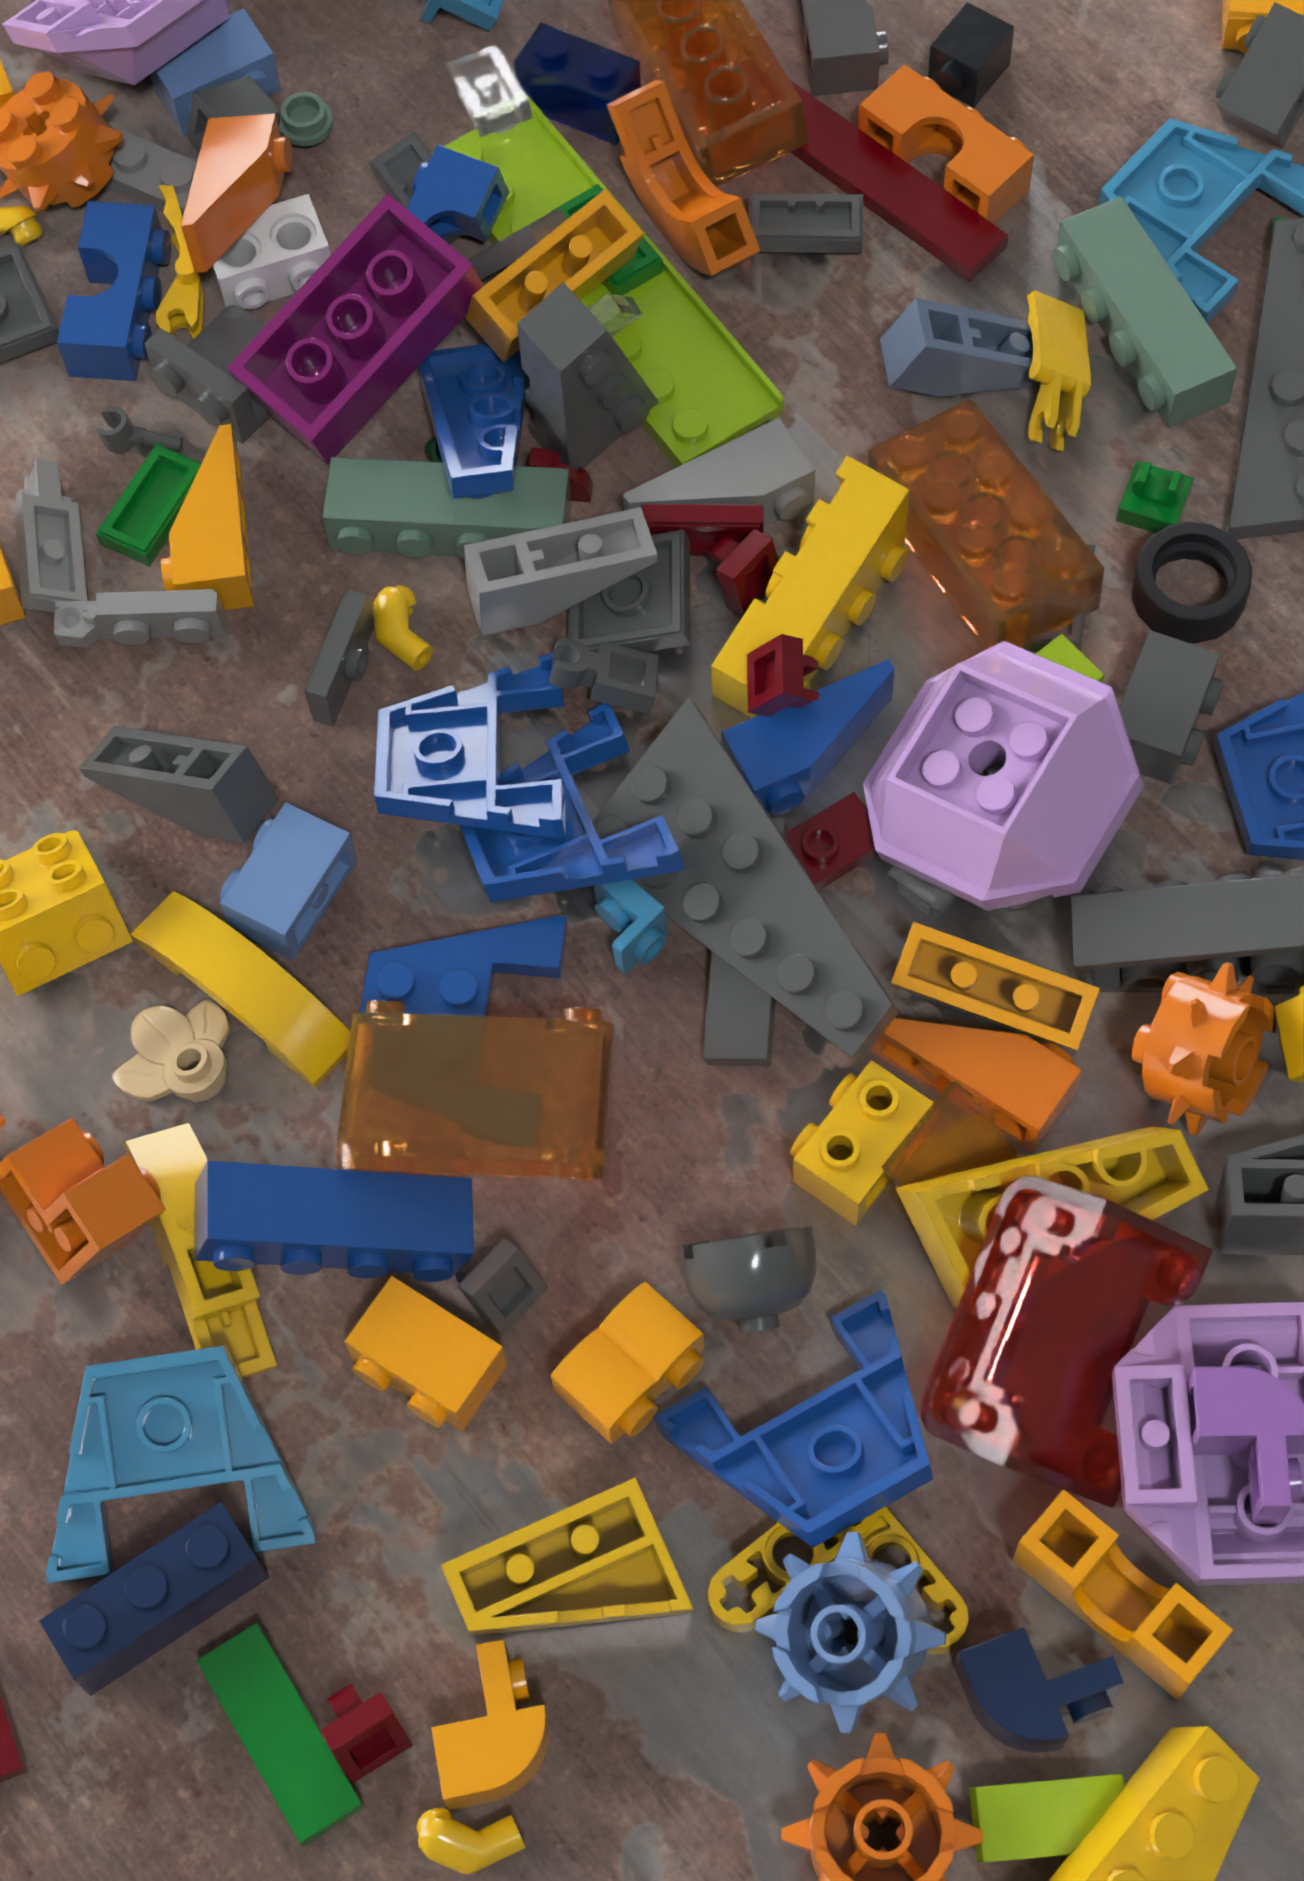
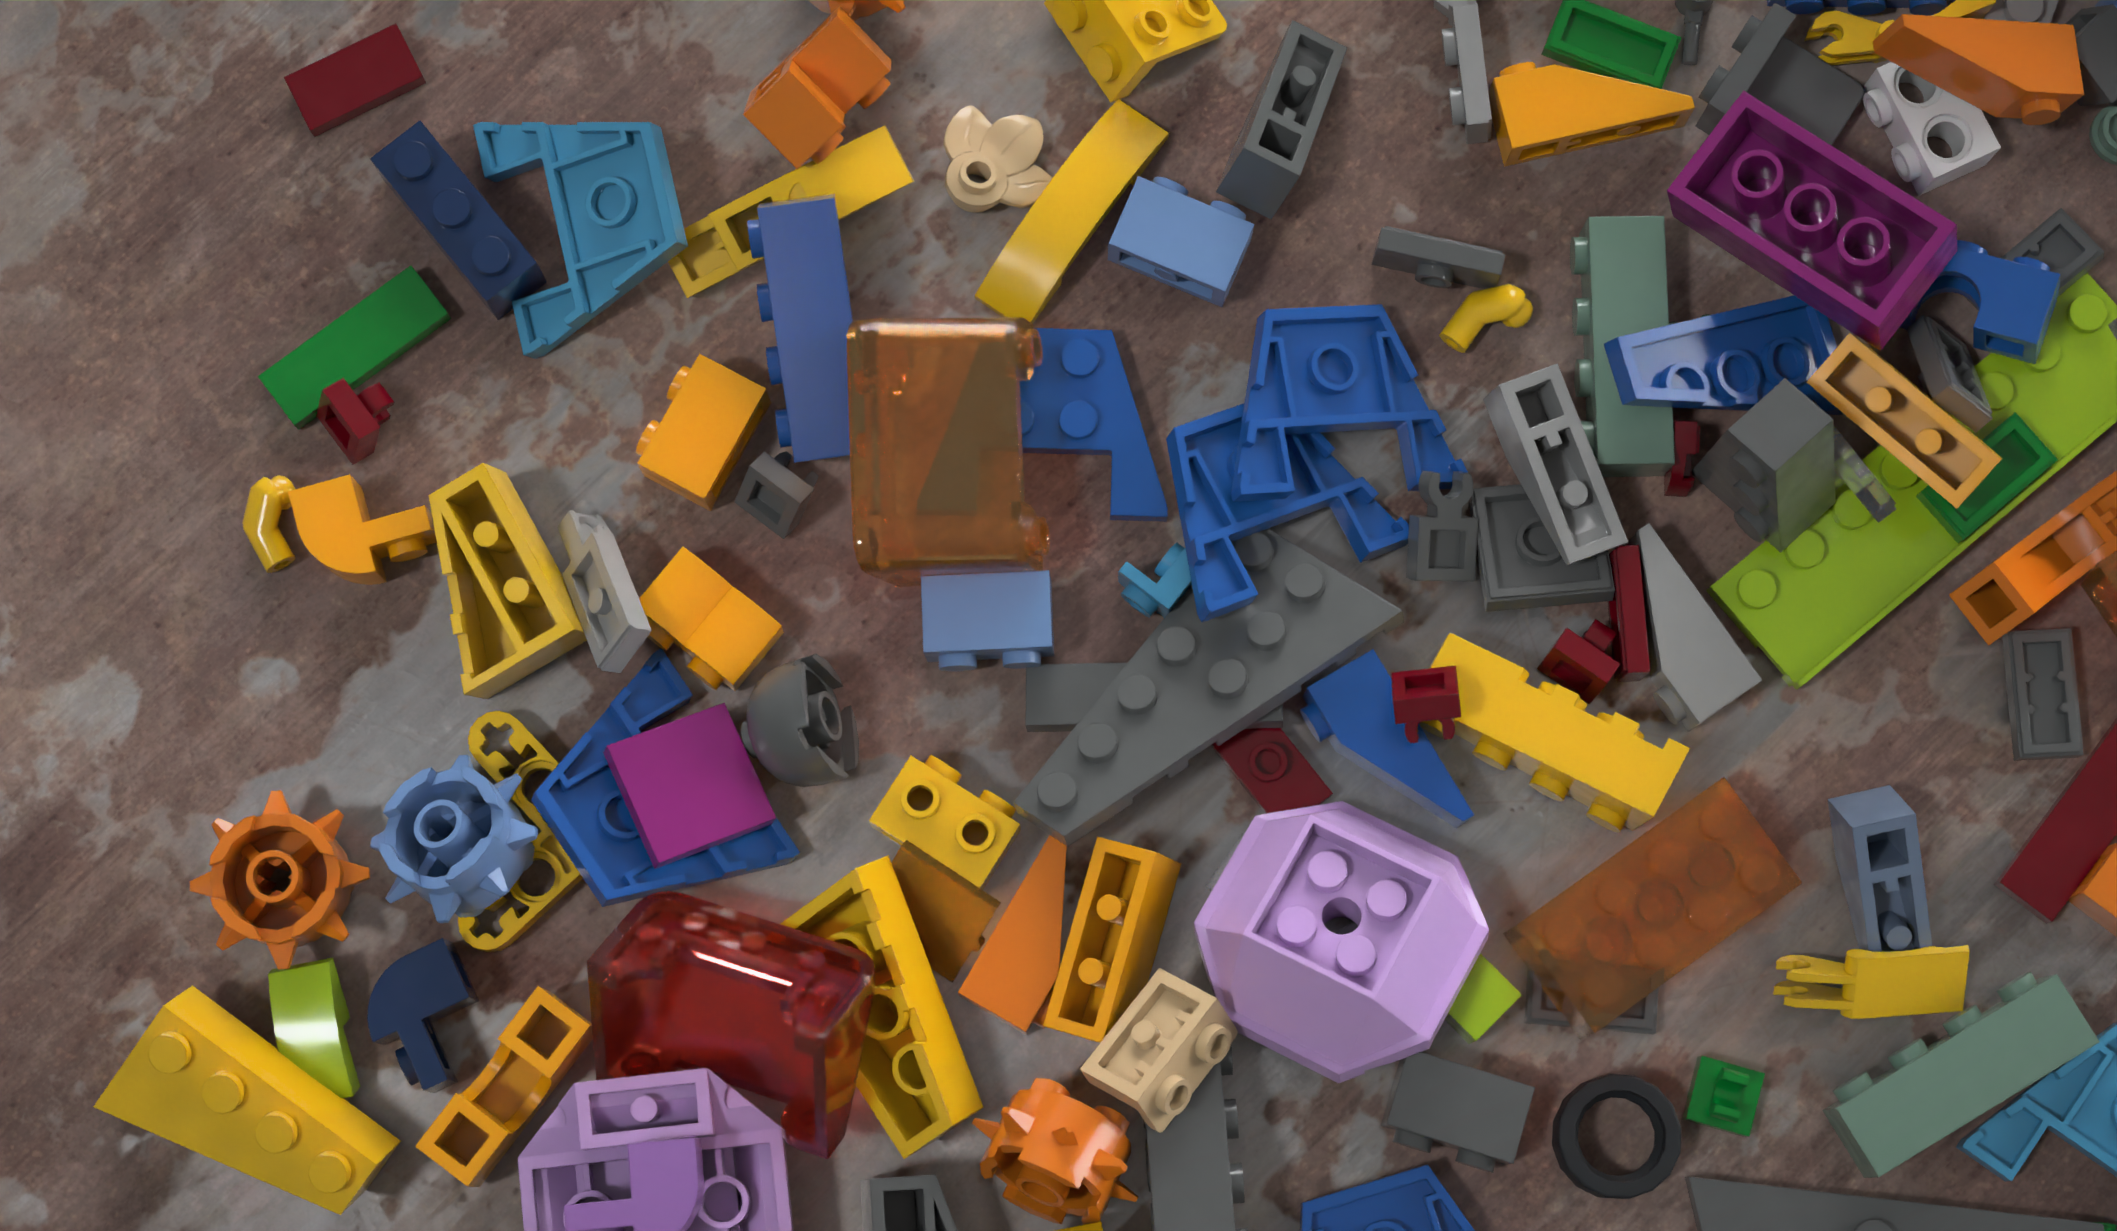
camera: 80 degrees right, 15 degrees up
none -> light grey hinge [557,510,652,673]
none -> magenta tile [603,703,776,869]
none -> medium blue brick [921,570,1054,671]
none -> tan bracket [1080,968,1238,1133]

